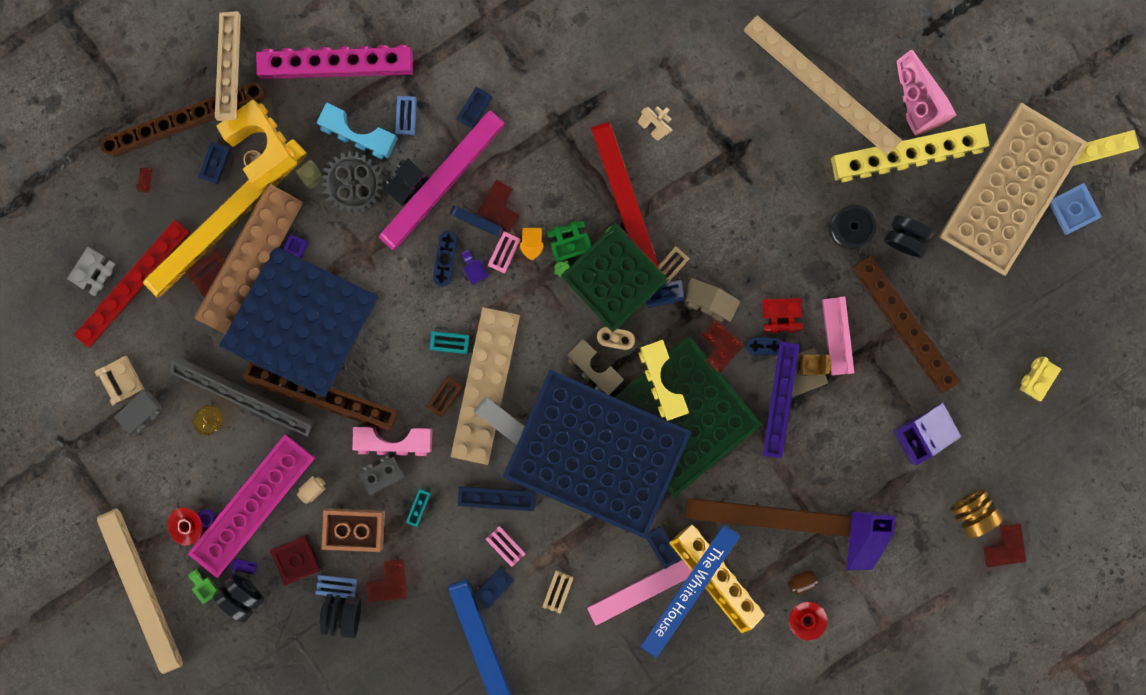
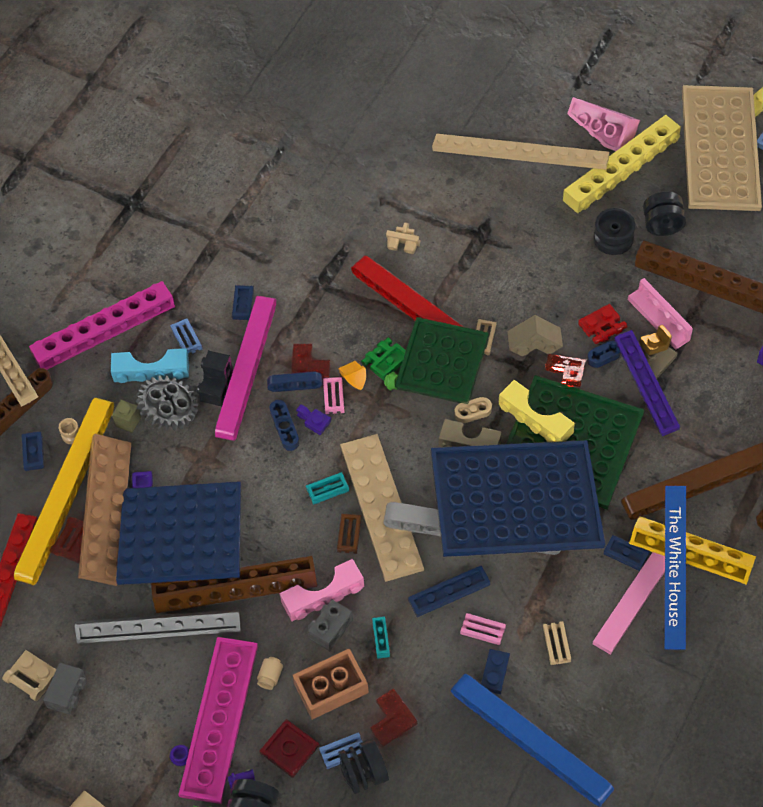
camera: 25 degrees left, 30 degrees down
red dish [168,507,202,546] -> none
clear yellow hair [192,405,224,436] -> none
yellow arch [216,99,297,190] -> none
dark blue plate [646,280,686,308] -> none

